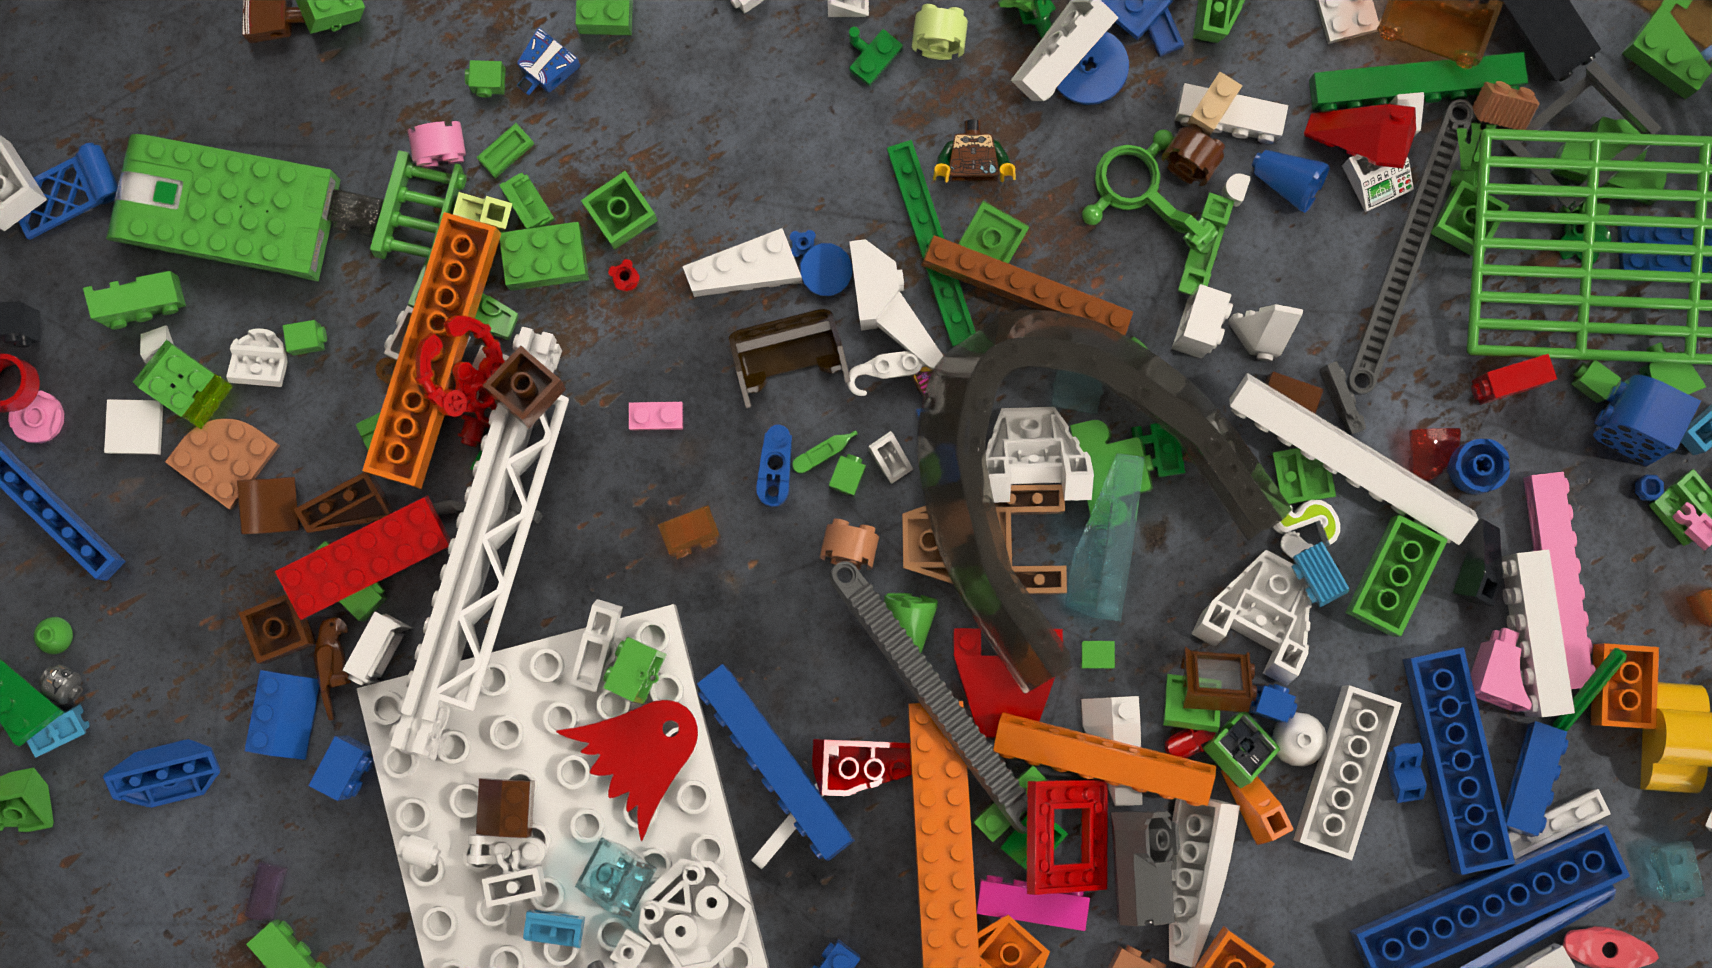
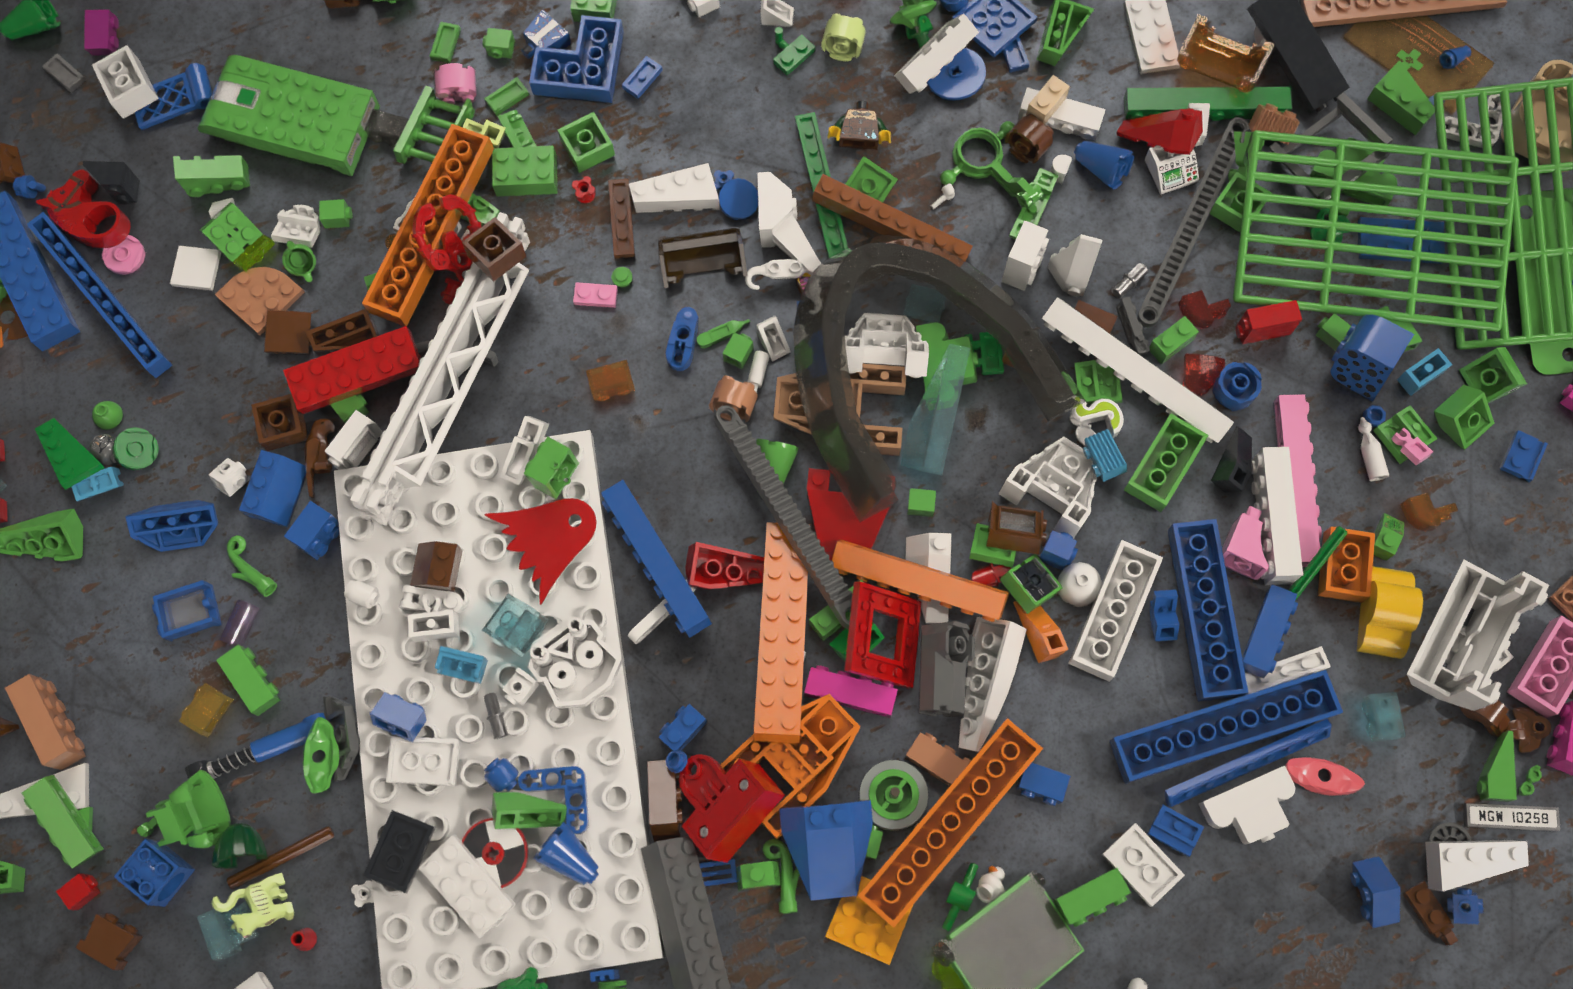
camera: 10 degrees right, 10 degrees down
none -> green tile [113,427,159,470]
none -> window [152,580,222,641]
none -> white brick [209,458,249,497]
none -> bright green plant [227,535,277,597]
none -> bright green hair [282,241,316,282]
none -> bright green tile [430,22,461,63]
none -> blue brick [529,15,624,103]
none -> reddish brown plate [608,178,635,259]
none -> bright green plate [612,267,633,287]
none -> plate [622,56,663,99]
none -> white cylinder [747,351,770,393]
none -> white hand [931,184,955,209]
none -> flat silver axle [1111,263,1148,299]
none -> bright green brick [1149,316,1199,365]
none -> clear red brick [1178,290,1231,328]
none -> white wheel [1358,417,1389,481]
none -> bright green slope [1374,513,1404,561]

